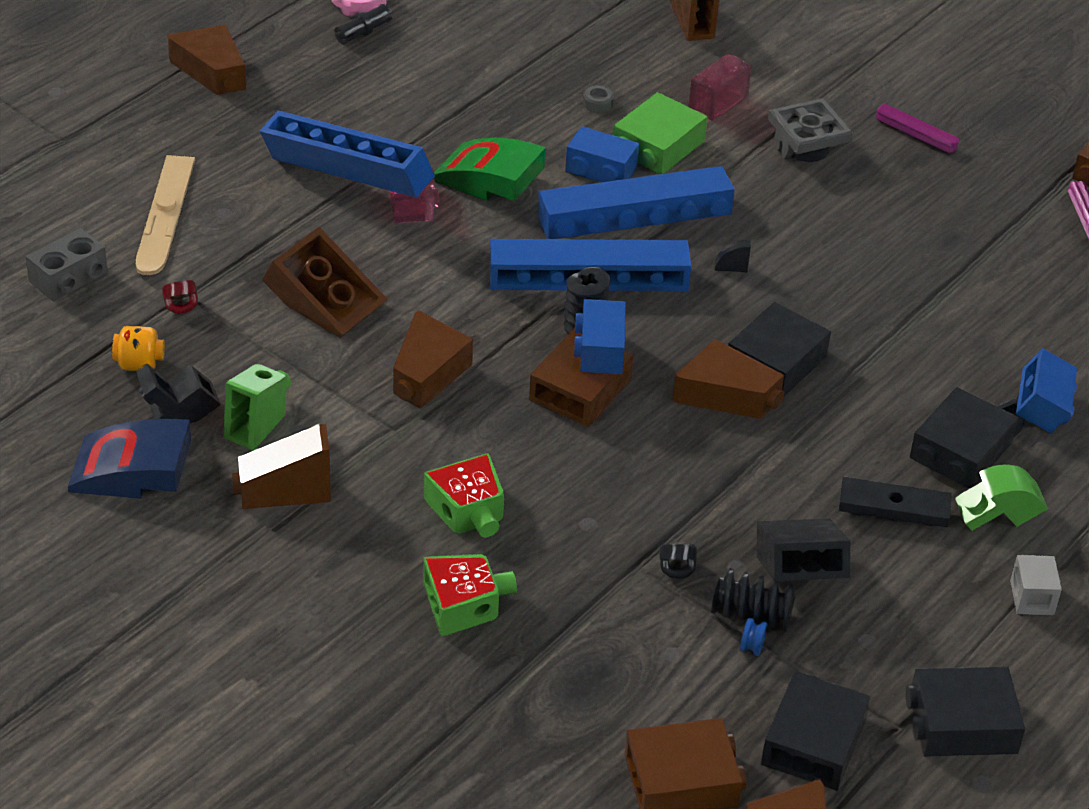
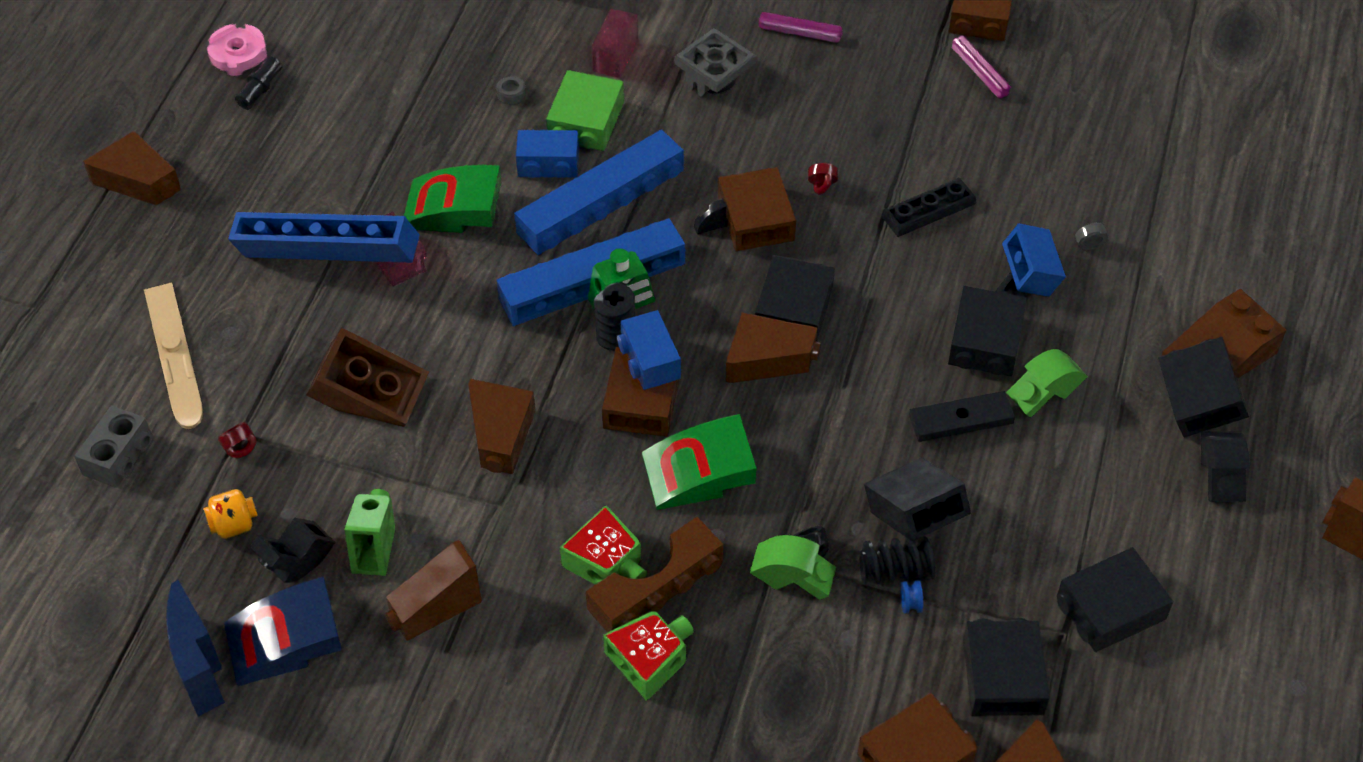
camera: 20 degrees left, 10 degrees up
light grey brick [1010,555,1062,615] -> none
none -> dark blue slope [166,580,225,717]
none -> reddish brown arch [586,517,723,632]
none -> green torso [588,249,655,309]
none -> green slope [642,414,756,510]
none -> reddish brown brick [718,167,796,252]
none -> bright green brick [750,535,836,600]
none -> dark red tile [808,163,838,195]
none -> black tile [882,178,976,237]

